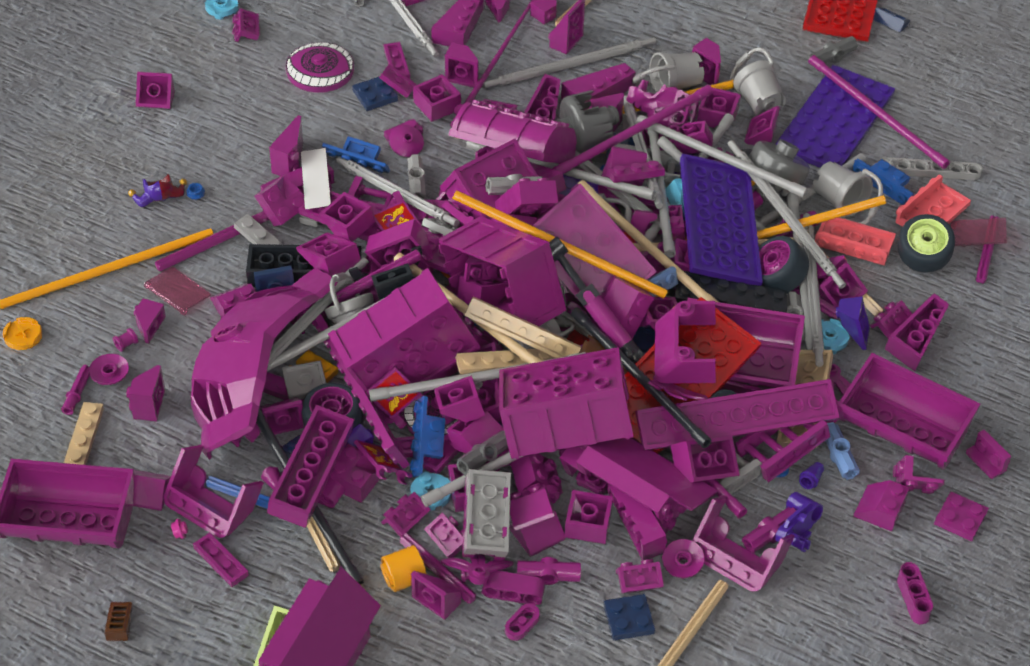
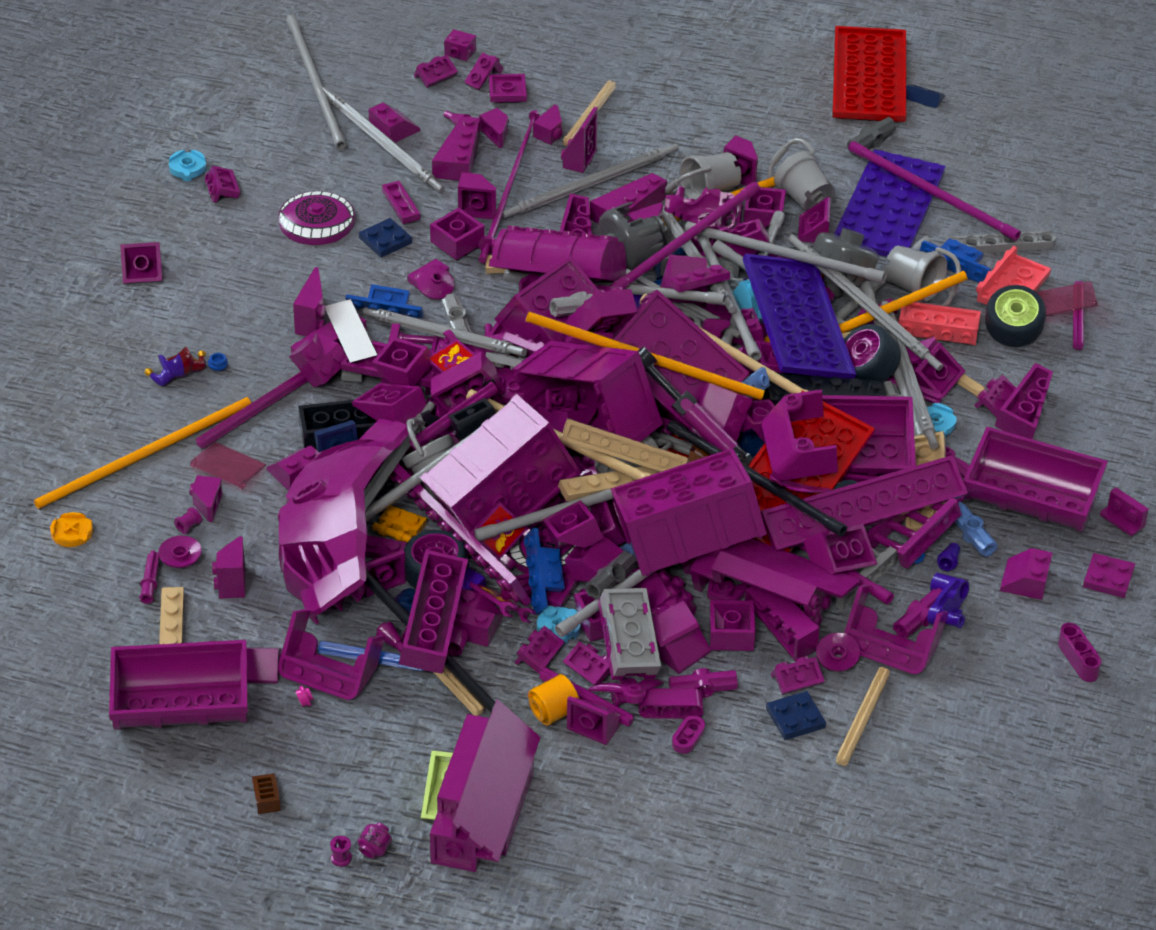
camera: 10 degrees left, 5 degrees down
magenta plate [193,532,249,587] -> none
light grey plate [234,214,283,245] -> none
light grey tile [282,360,326,400] -> none
magenta plate [379,64,416,98] -> none
dark purple slope [836,297,870,350] -> none
magenta bracket [893,455,944,494] -> none

